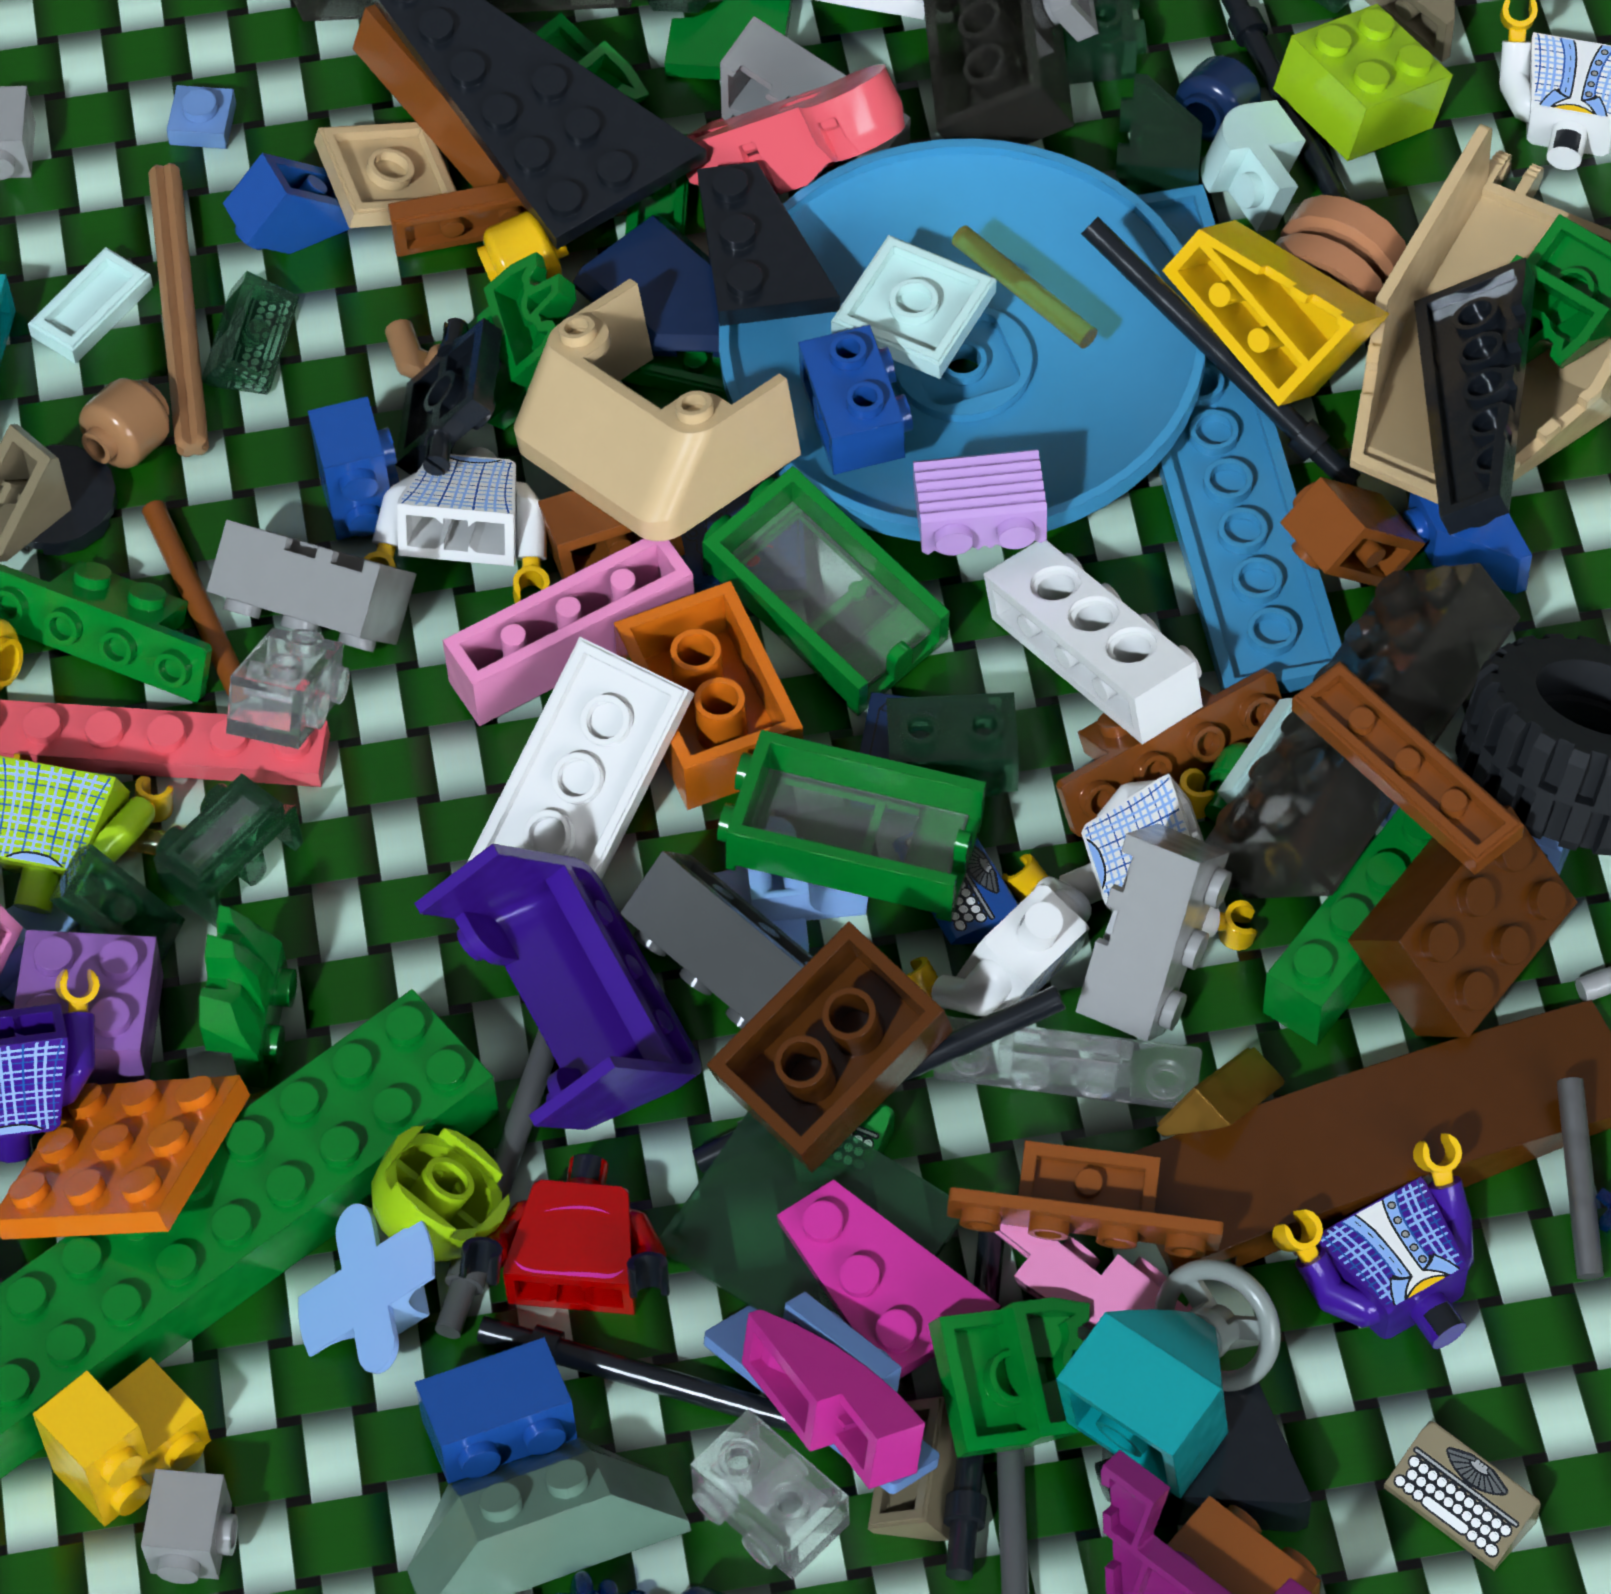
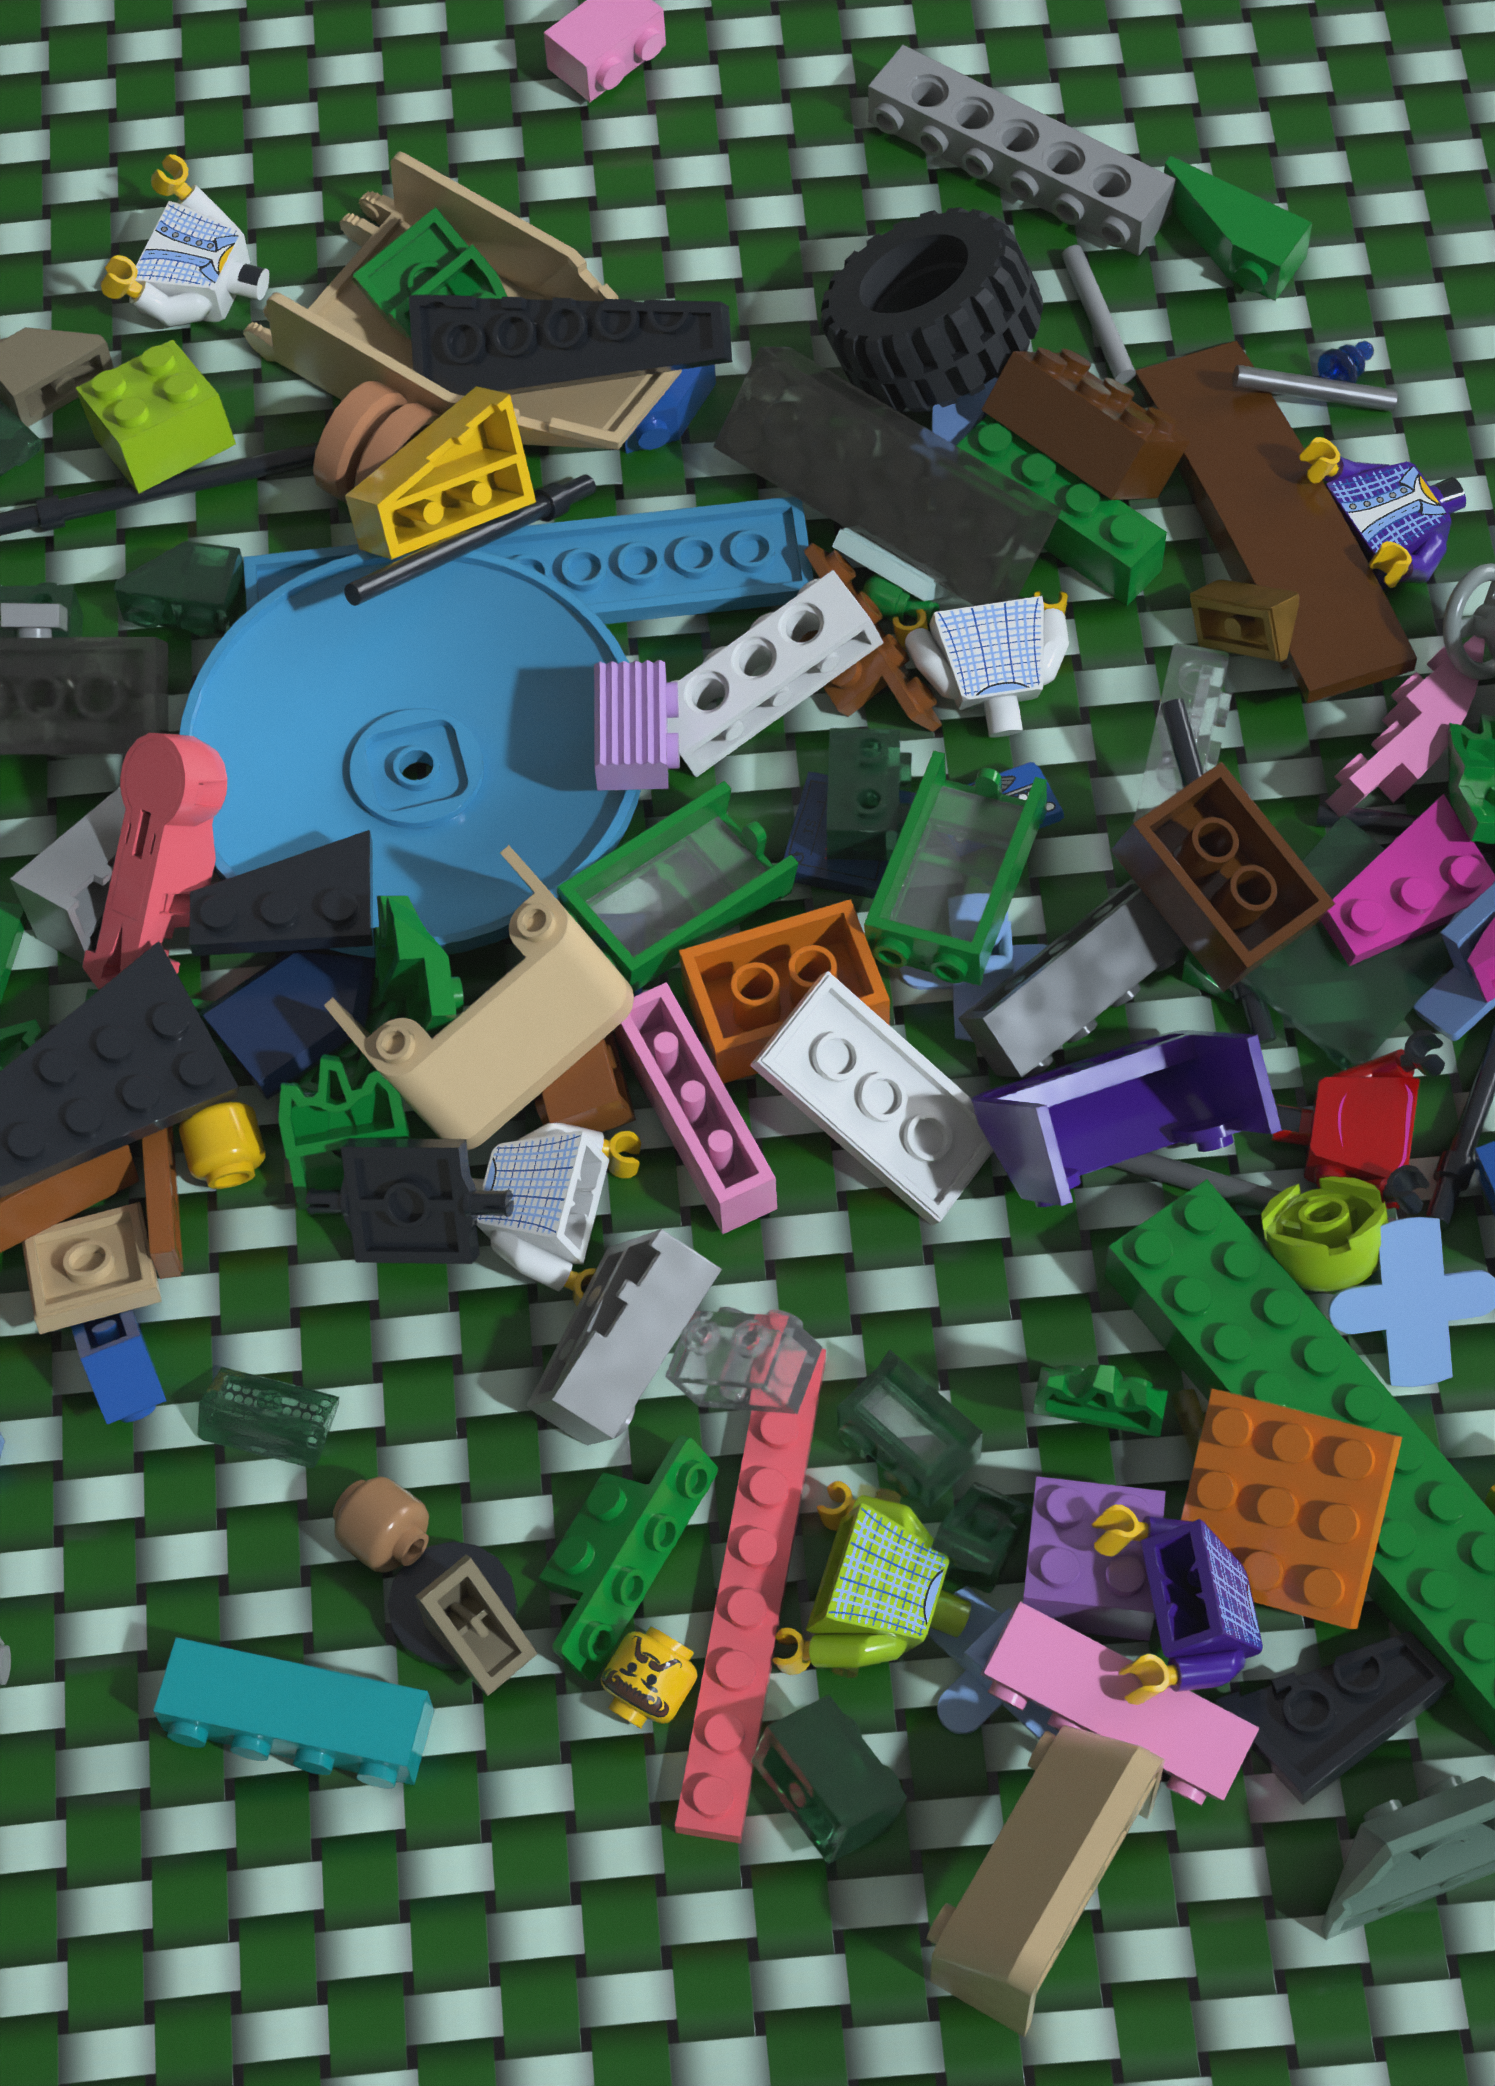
camera: 85 degrees left, 5 degrees up
light aqua tile [28,247,153,364] -> none
dark orange bar [142,500,252,701] -> none
medium nougat axle [148,163,209,457] -> none
blue brick [308,396,400,540] -> none
medium nougat arm [385,319,440,379] -> none
blue brick [798,325,913,475] -> none
light aqua tile [831,235,996,379] -> none
white torso [906,854,1091,1017] -> none
dark orange bracket [947,1140,1224,1258] -> none
clear yellow bar [952,225,1098,349] -> none
light grey wedge [1075,824,1232,1042] -> none
dark blue head [1175,55,1261,143] -> none
light aqua brick [1201,100,1306,232] -> none
dark orange brick [1280,477,1426,589] -> none
dark orange tile [1292,662,1524,875] -> none
none -> green plate [373,895,463,1038]

